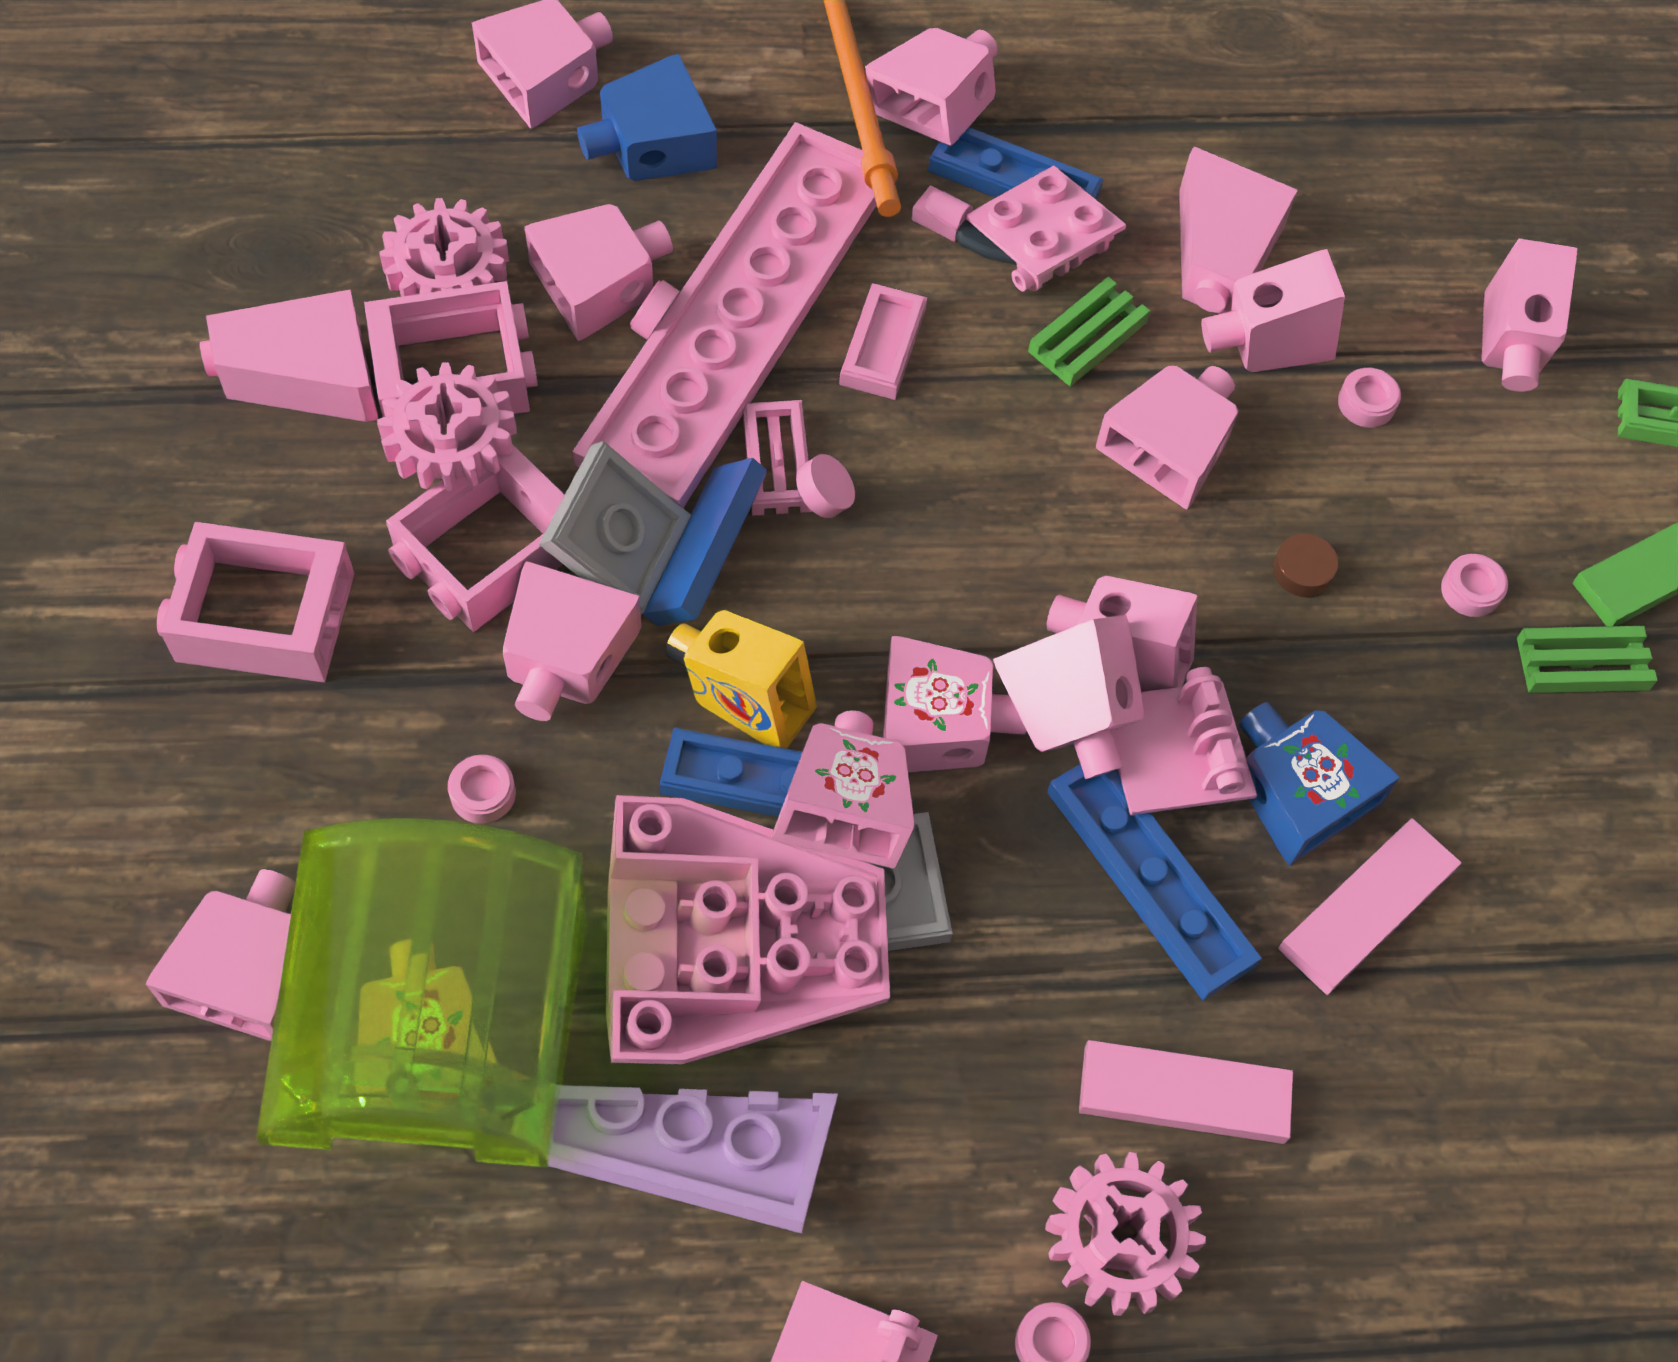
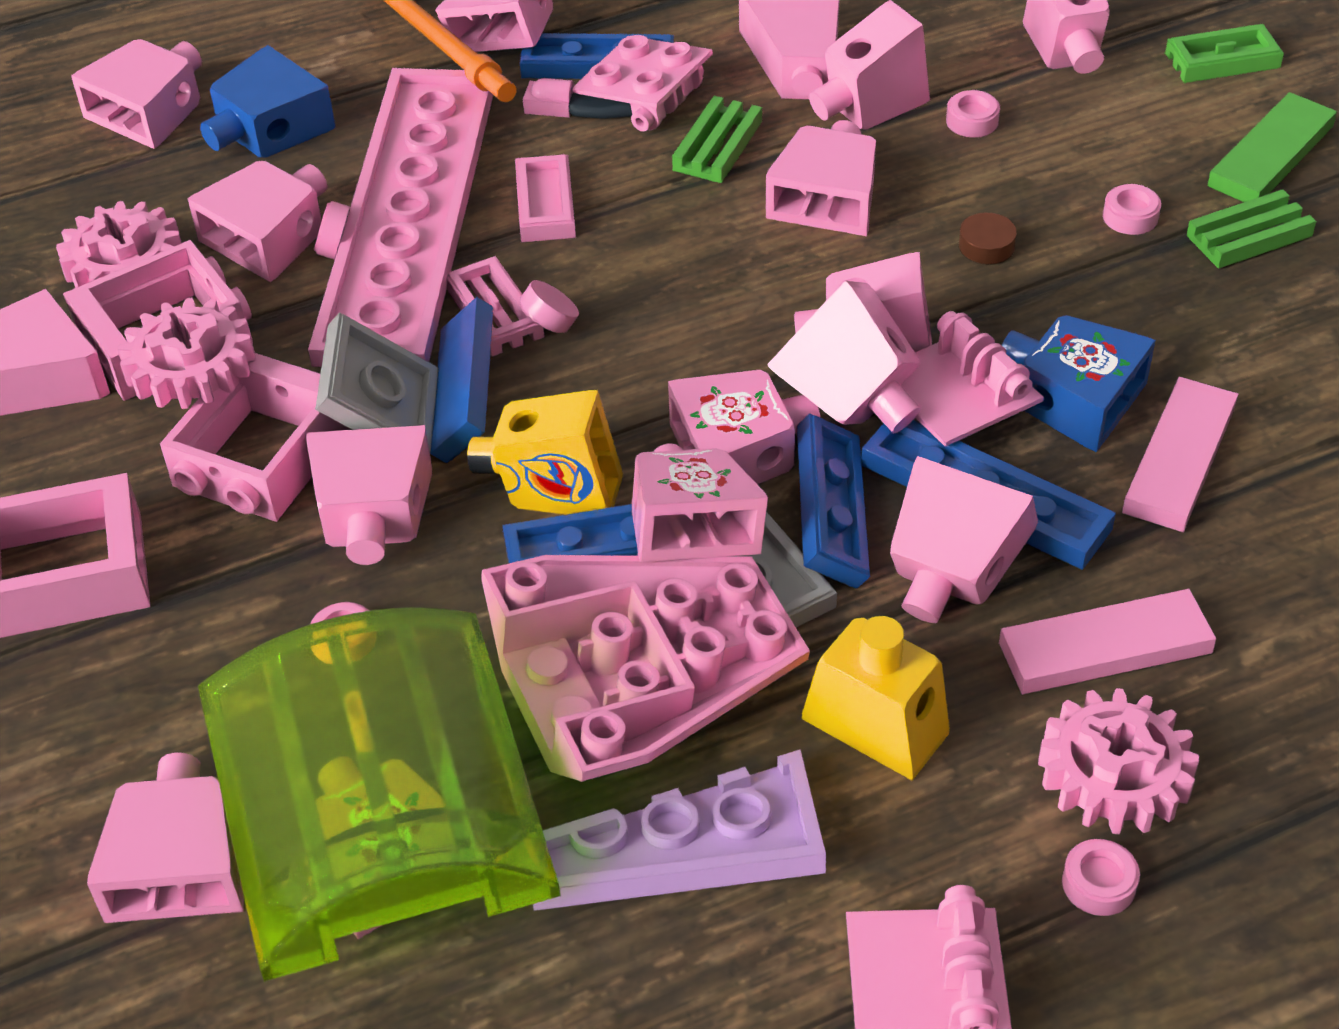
camera: 15 degrees left, 15 degrees down
none -> blue tile [797,413,870,589]
none -> yellow torso [802,616,949,781]
none -> bright pink torso [890,456,1038,623]

